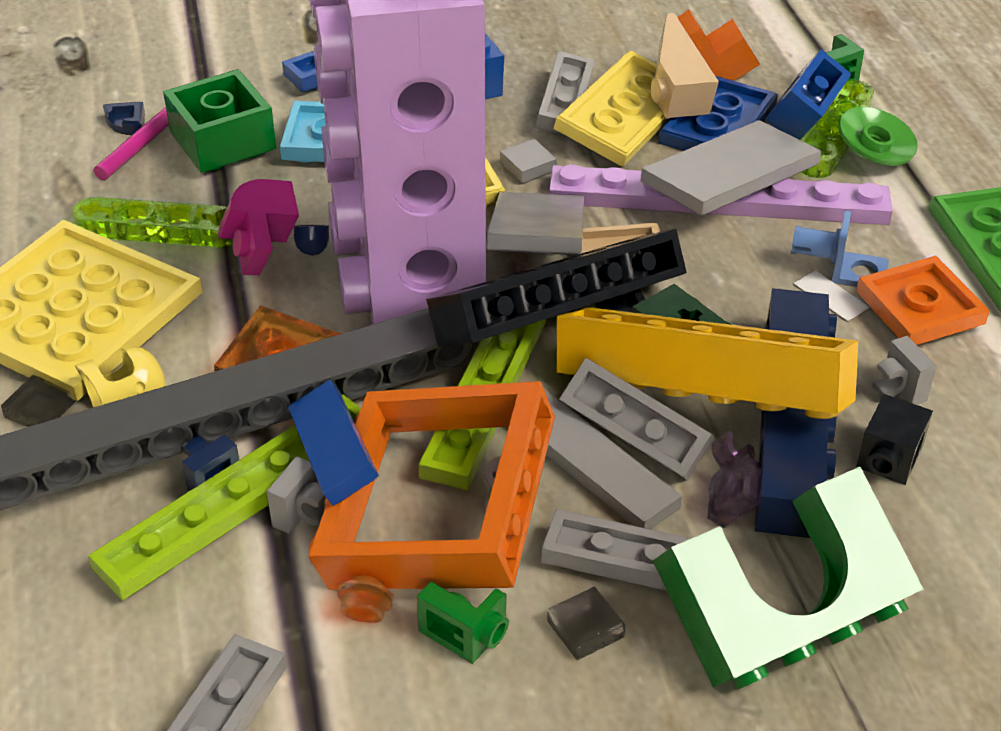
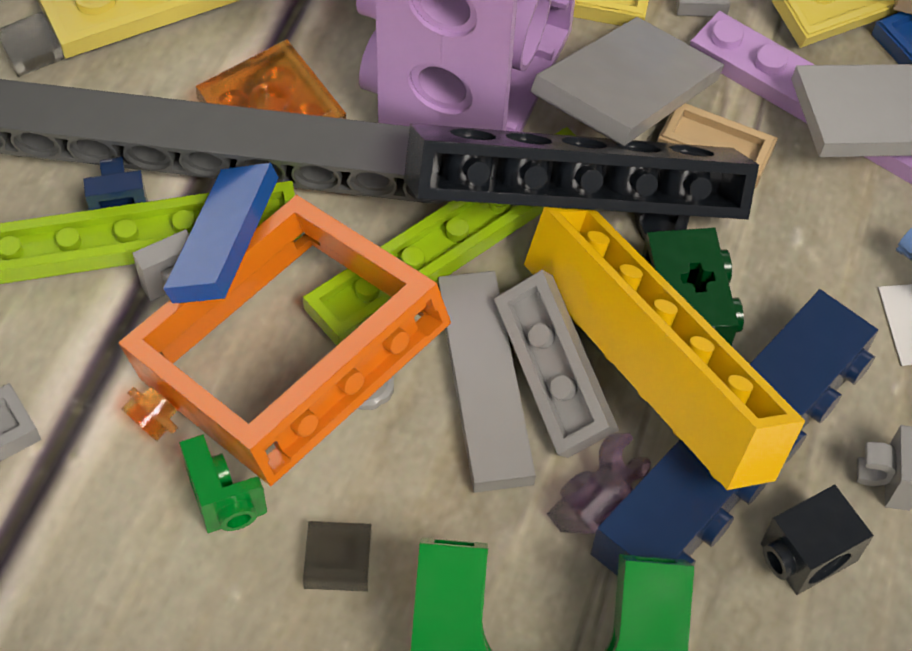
camera: 30 degrees right, 15 degrees up
light yellow helmet [75,347,166,408] -> none
light grey plate [541,509,691,591] -> none

